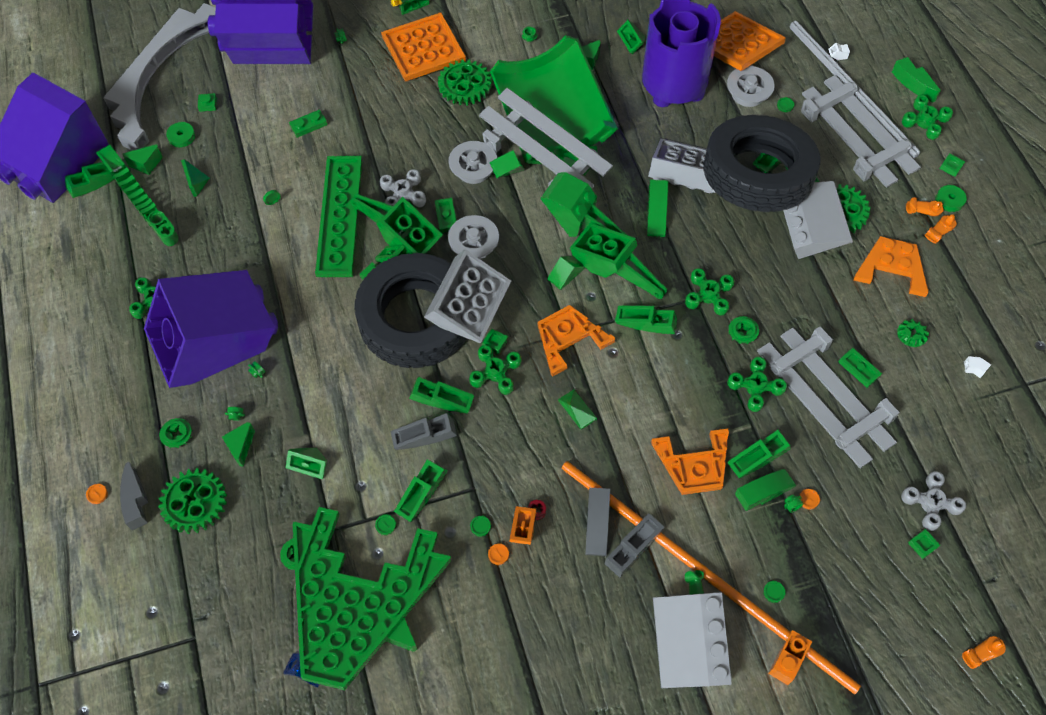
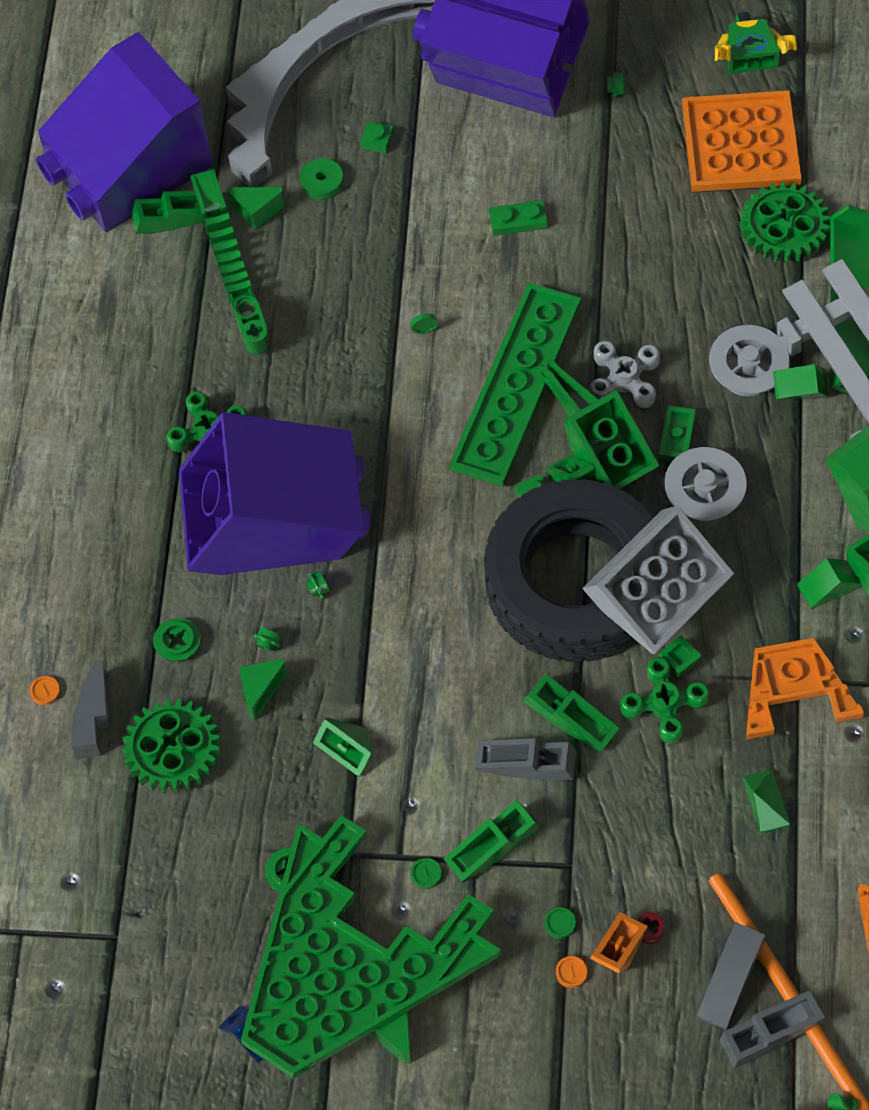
camera: 25 degrees right, 0 degrees up
green slope [181,159,210,197] -> none

